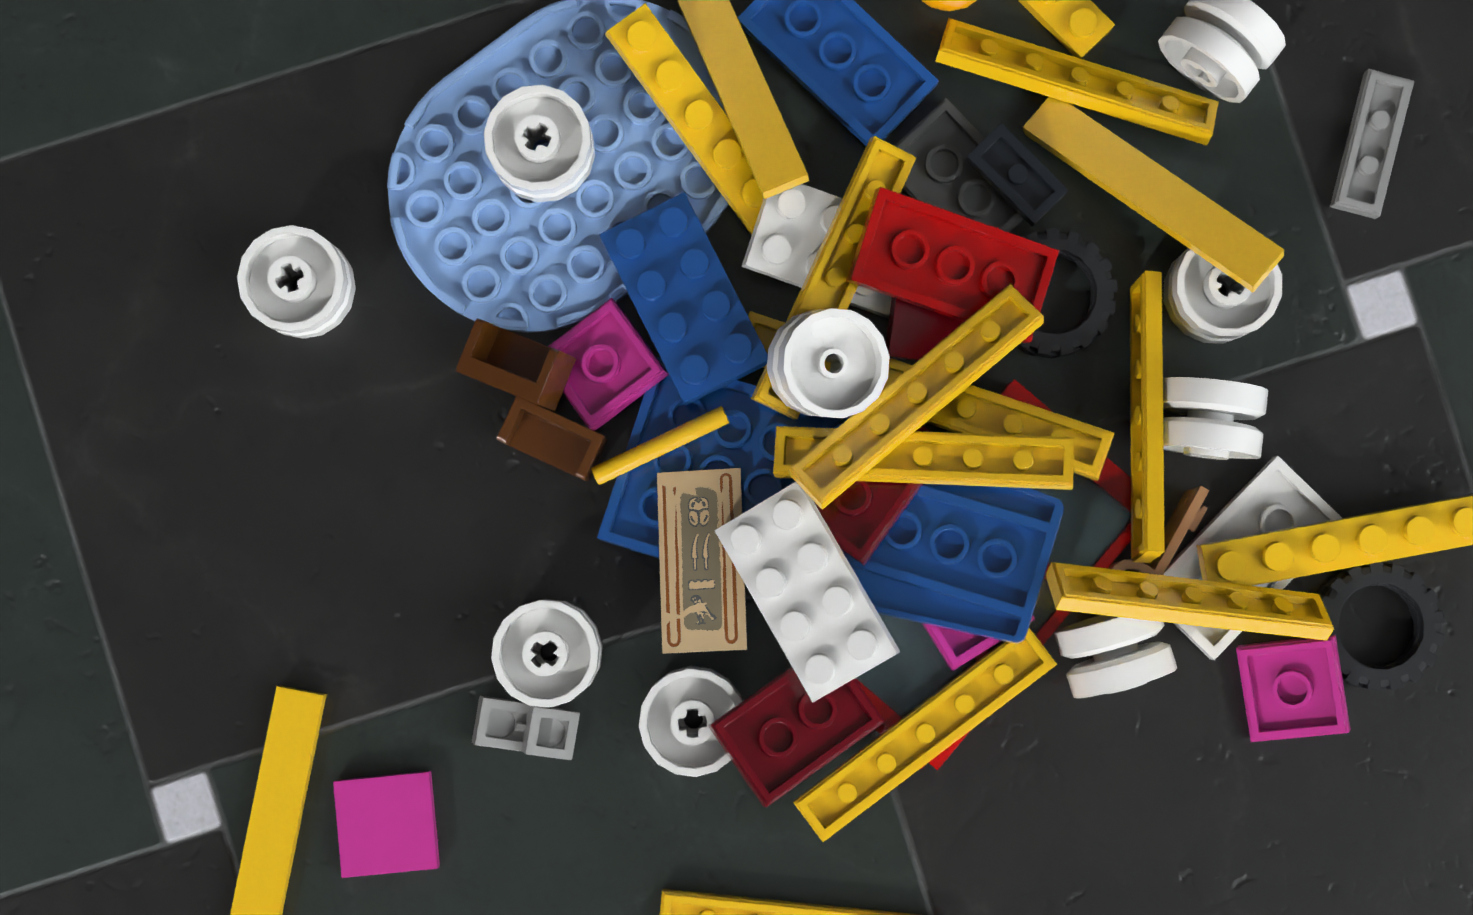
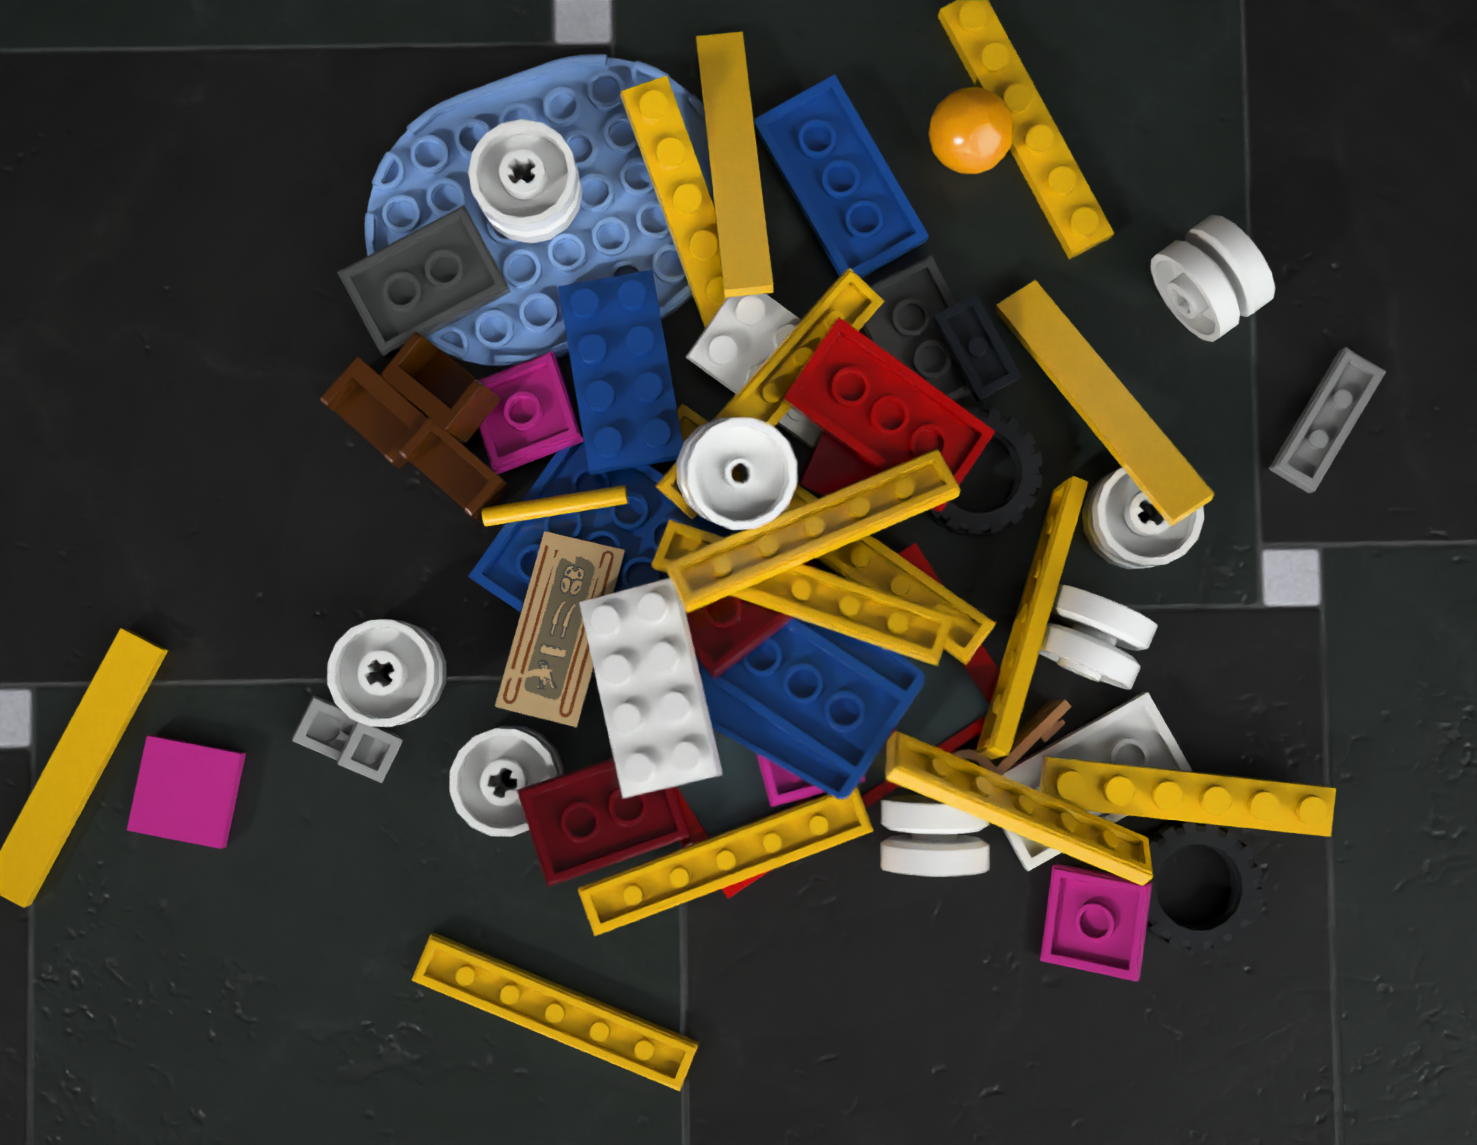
camera: 10 degrees right, 0 degrees up
white wheel [237,225,356,339] -> none
yellow tile [935,18,1219,146] -> none
none -> reddish brown panel [320,357,428,469]
none -> dark grey tile [337,205,511,359]

